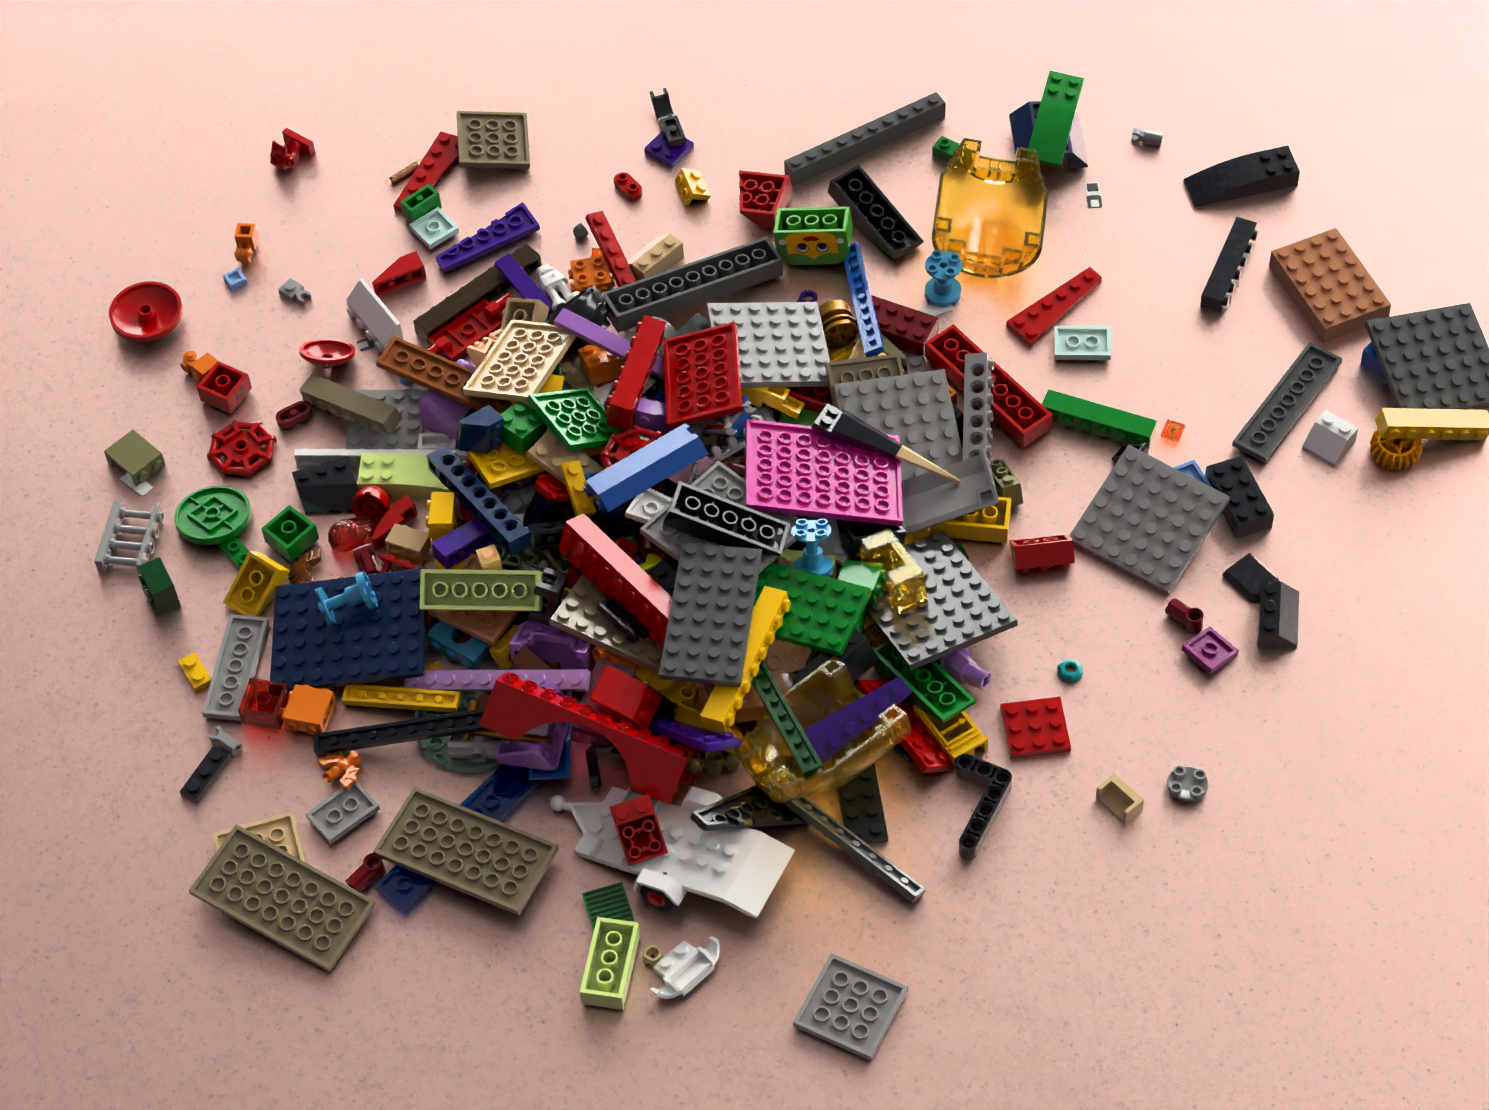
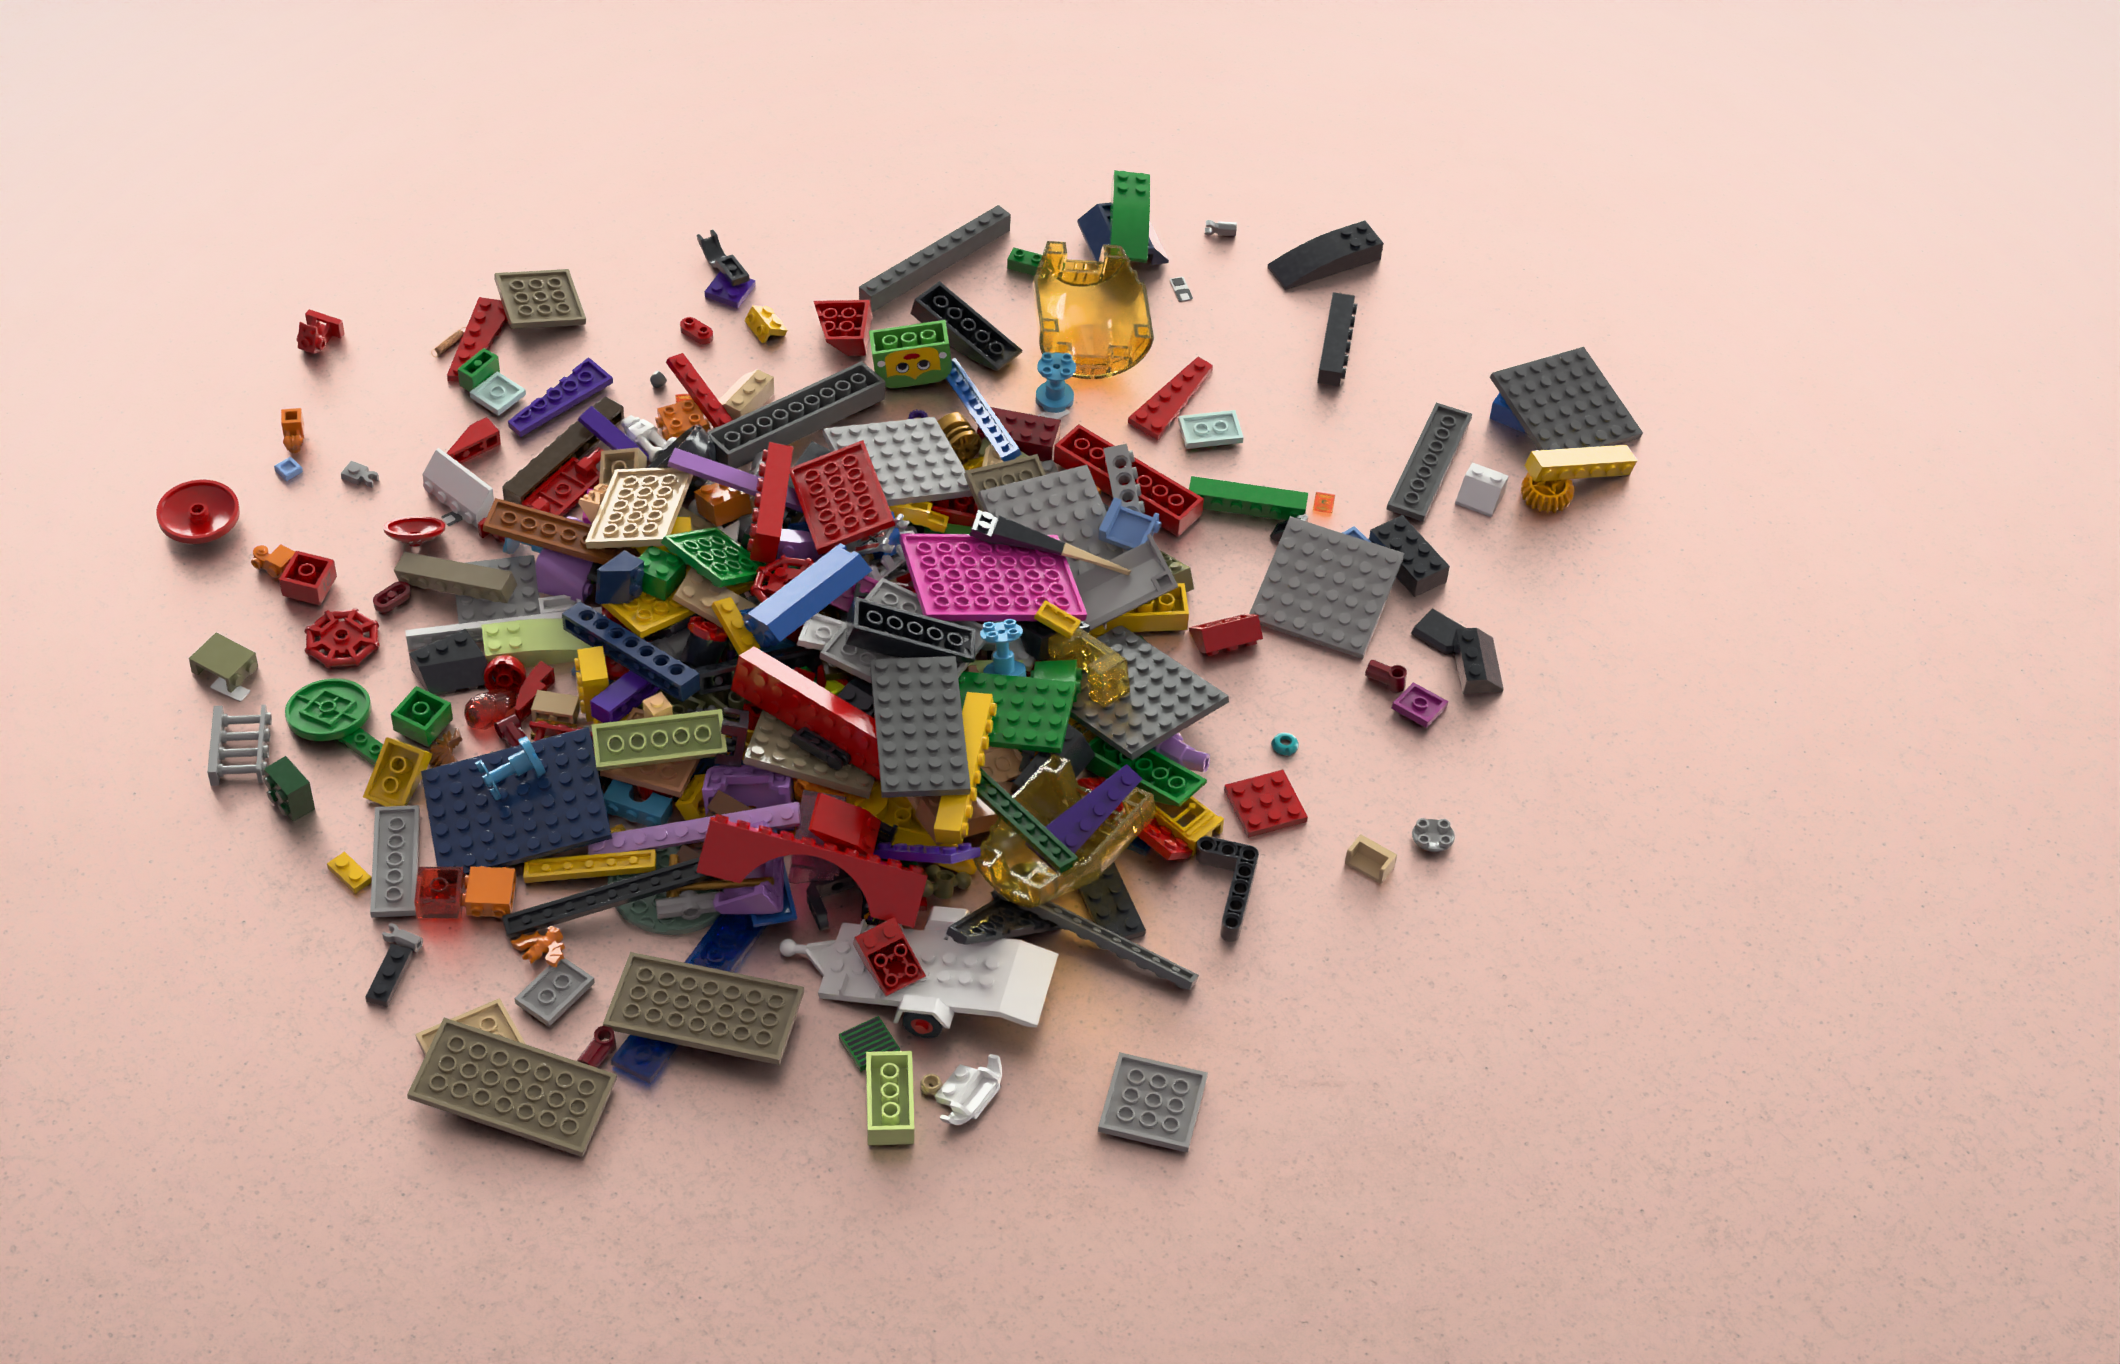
camera: 20 degrees left, 5 degrees down
nougat brick [1269,228,1391,343] -> none
none -> yellow plate [1034,600,1081,639]
none -> medium blue panel [1099,497,1161,550]

